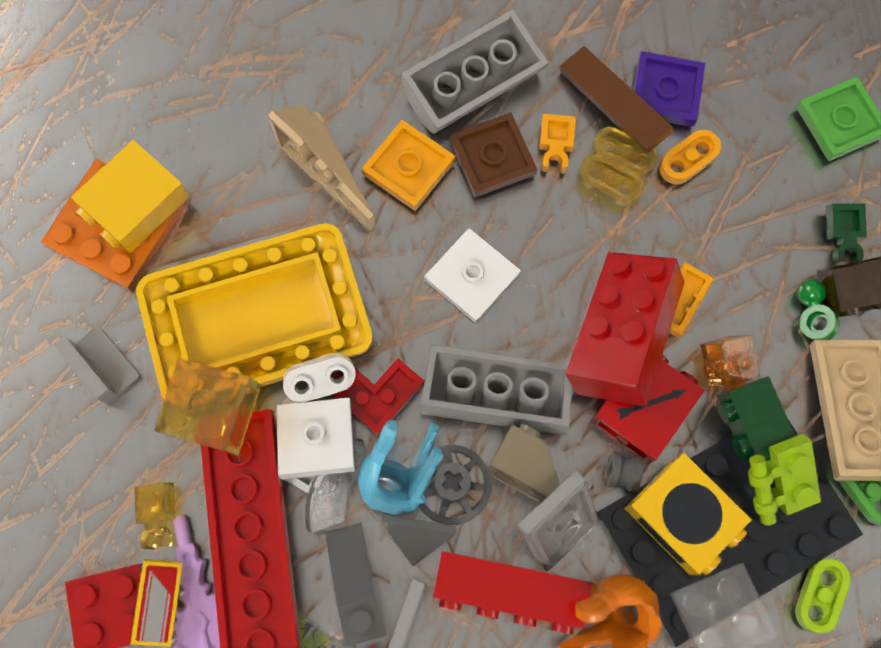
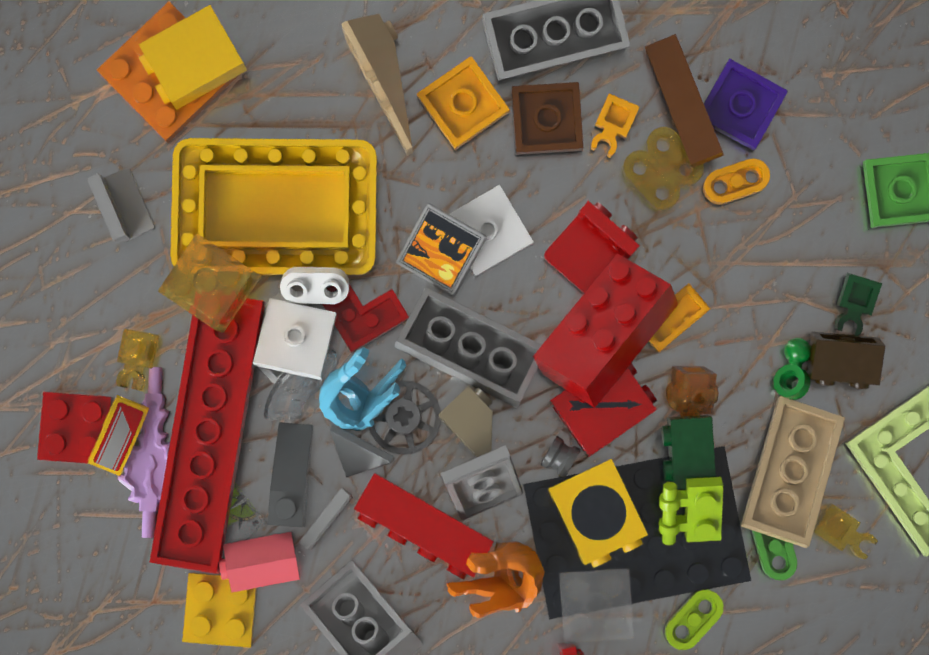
camera: 20 degrees right, 10 degrees up
none -> tile [395,203,488,296]
none -> red bracket [544,200,640,293]

